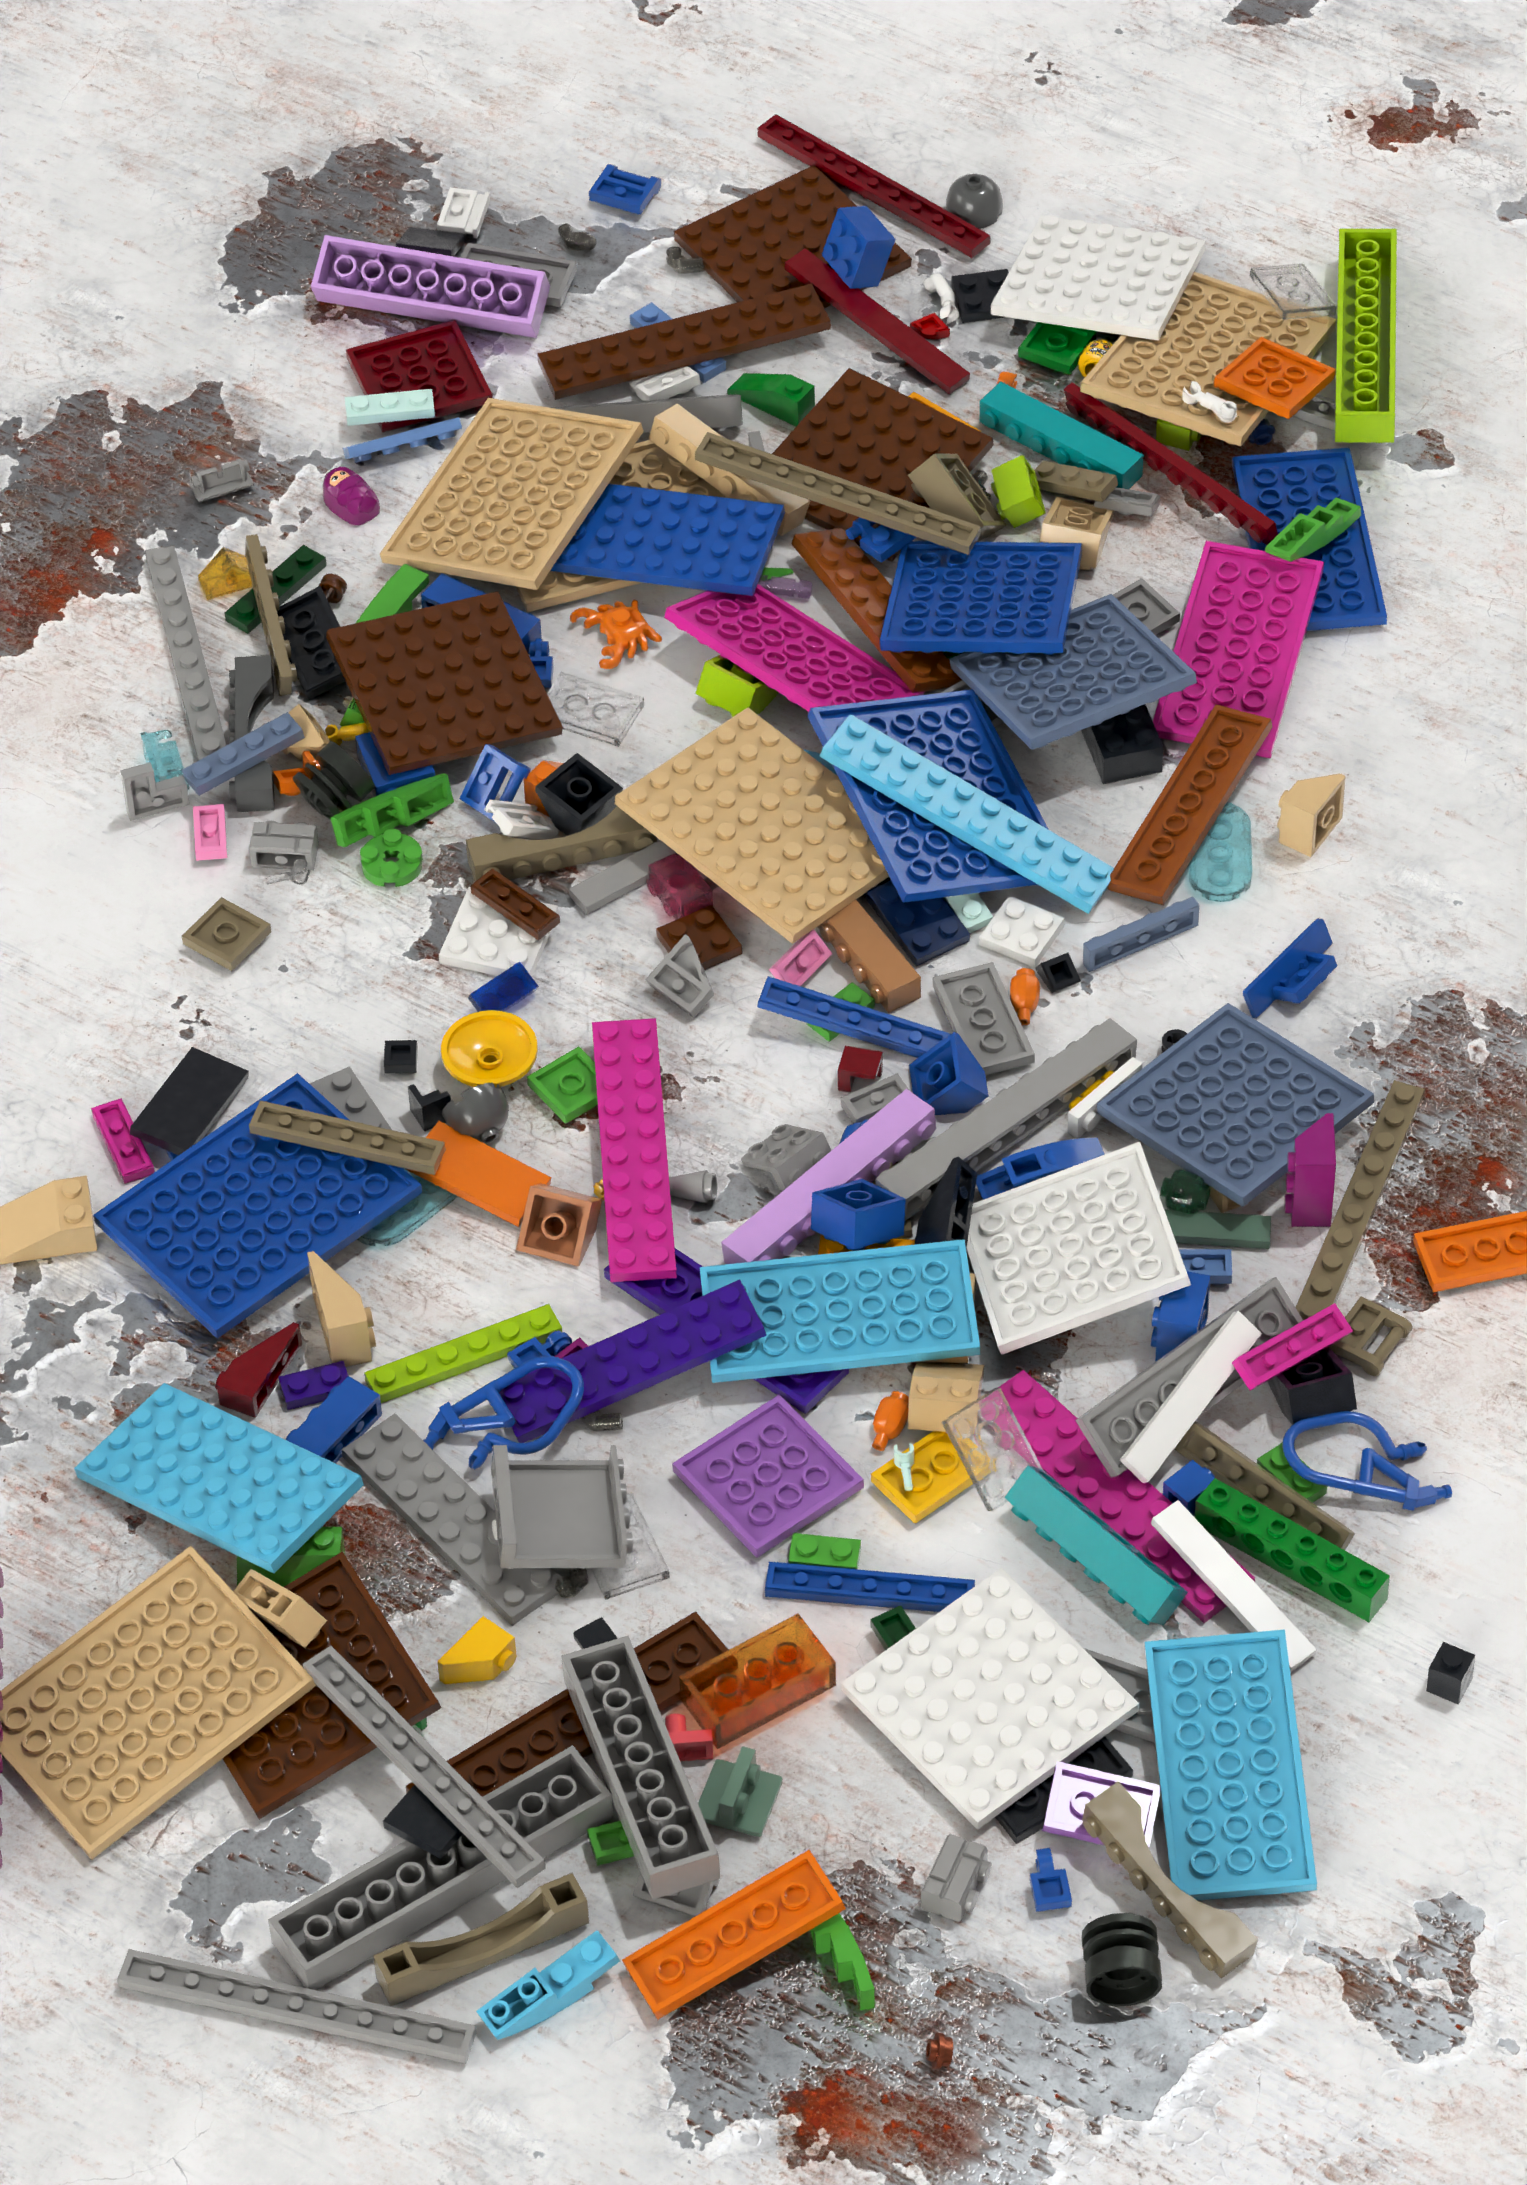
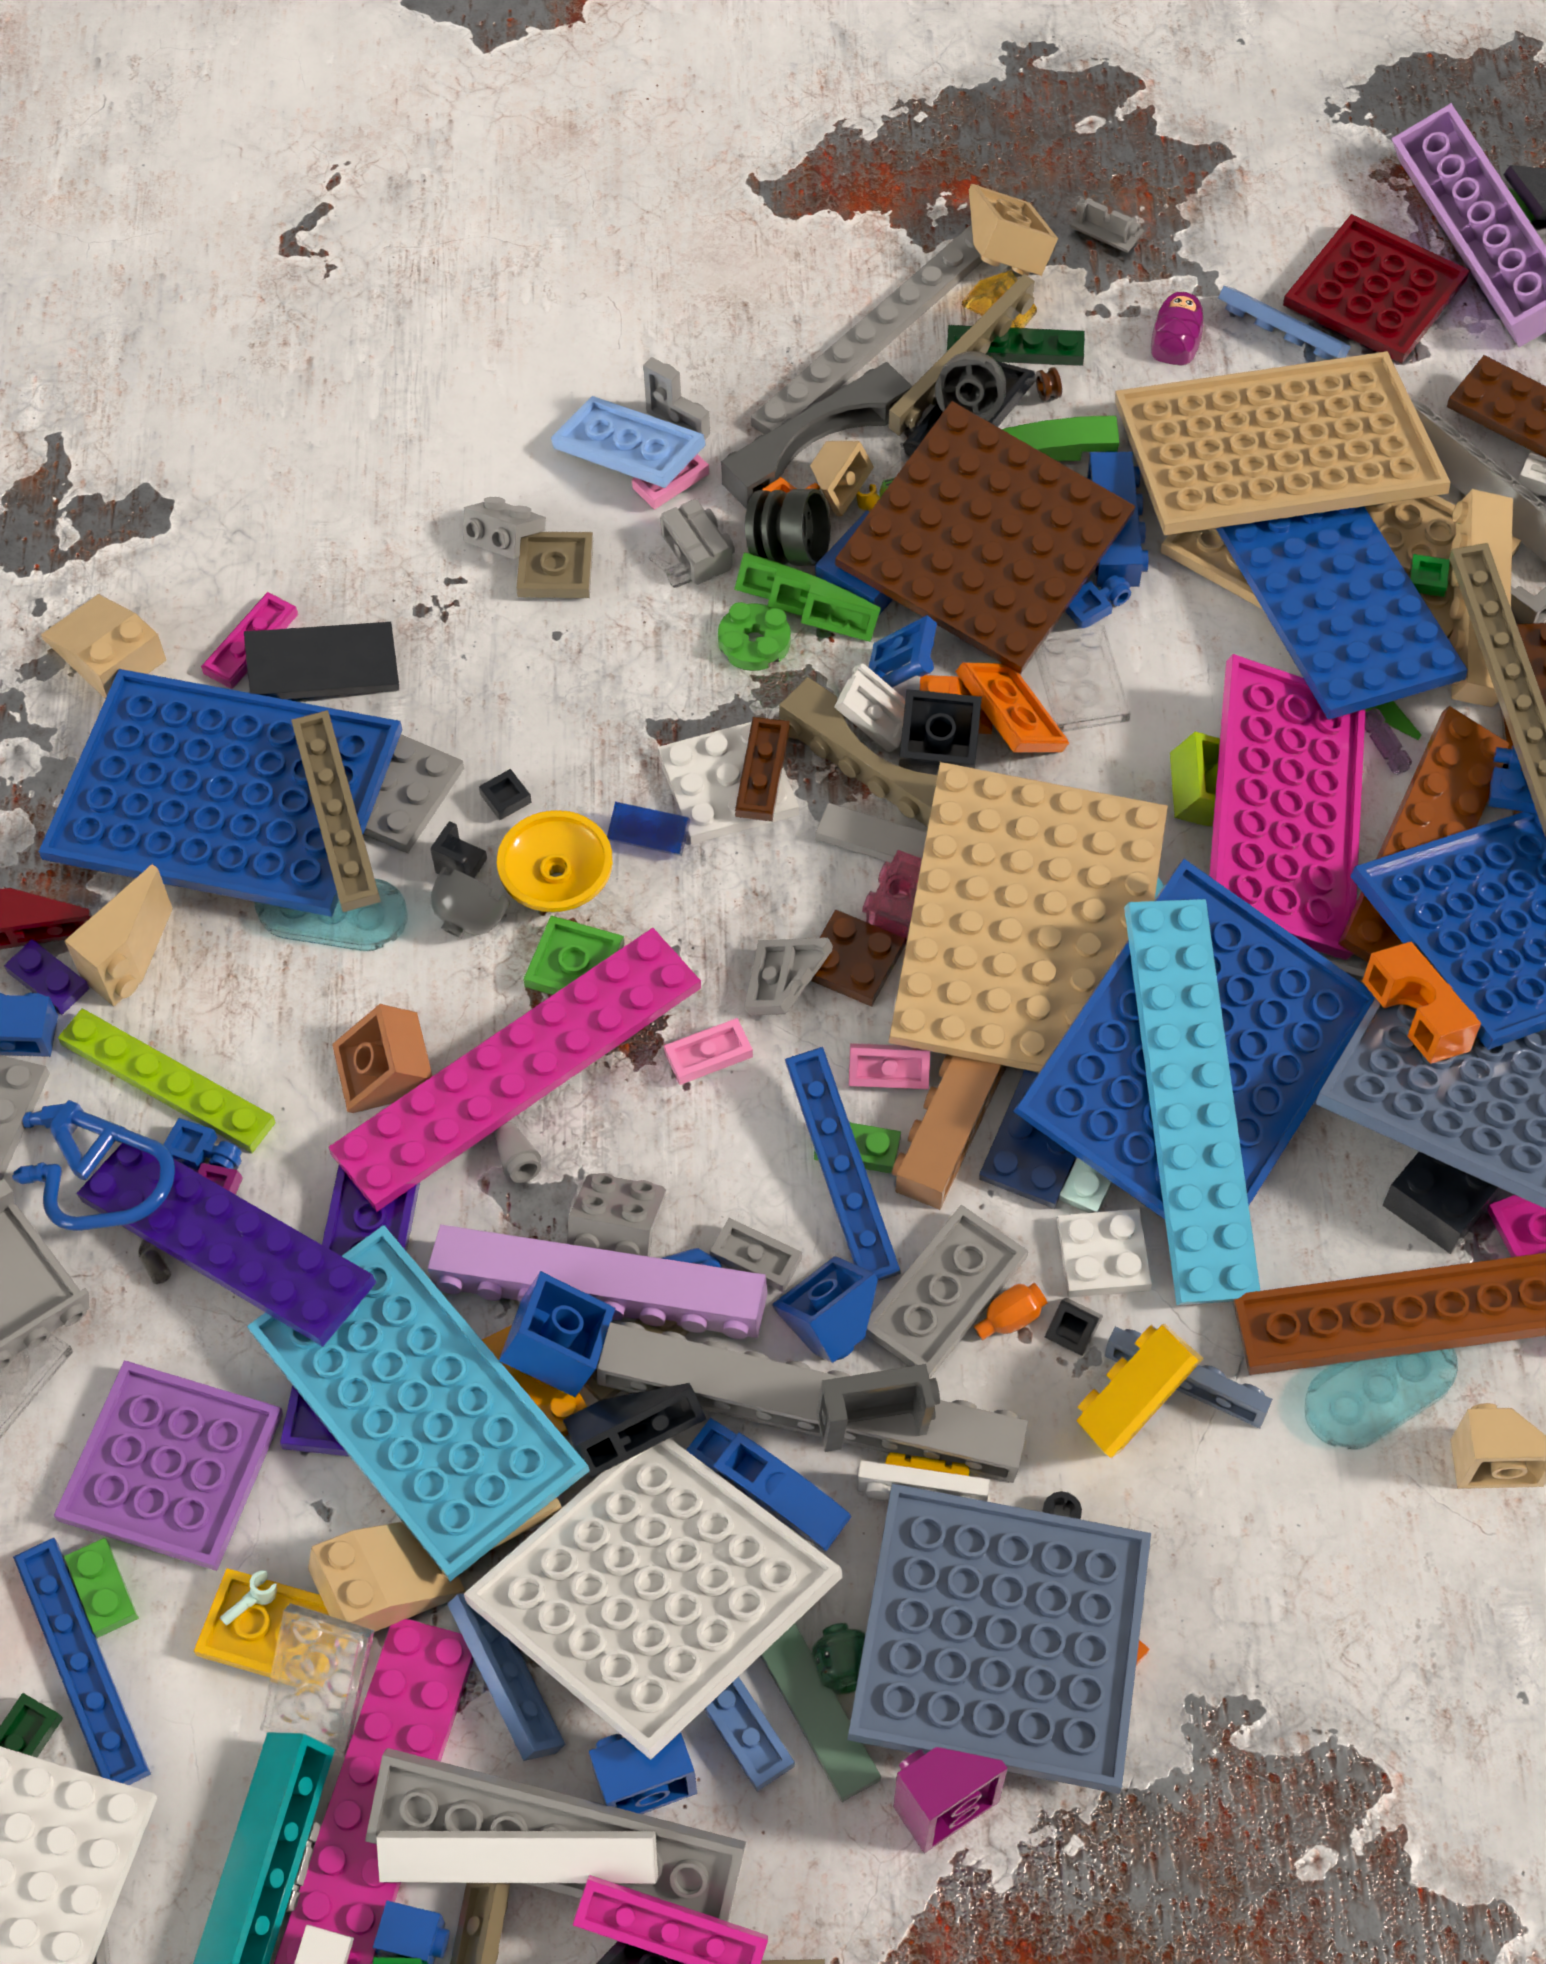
camera: 55 degrees right, 10 degrees up
clear light blue hinge [140,730,190,790] -> none
sand blue plate [182,712,305,796] -> none
light aqua plate [345,389,435,426] -> none
orange tile [405,1121,552,1227] -> none
orange animal [570,600,662,669] -> none
dark red panel [838,1046,883,1093] -> none
orange plant [872,1391,909,1451] -> none
blue bracket [1243,918,1338,1018] -> none
dark tan plate [1295,1080,1425,1320] -> none
none -> medium blue plate [447,1593,566,1761]
none -> light grey bracket [463,497,546,559]
none -> light blue plate [551,396,706,488]
none -> bright pink plate [664,1018,753,1085]
none -> dark grey panel [816,1364,940,1452]
none -> dark grey cylinder [935,351,1006,421]
none -> orange tile [955,662,1069,752]
none -> tan slope [969,184,1058,276]
none -> yellow slope [1076,1324,1204,1458]
none -> orange arch [1362,942,1481,1064]
none -> green plate [1409,554,1450,597]

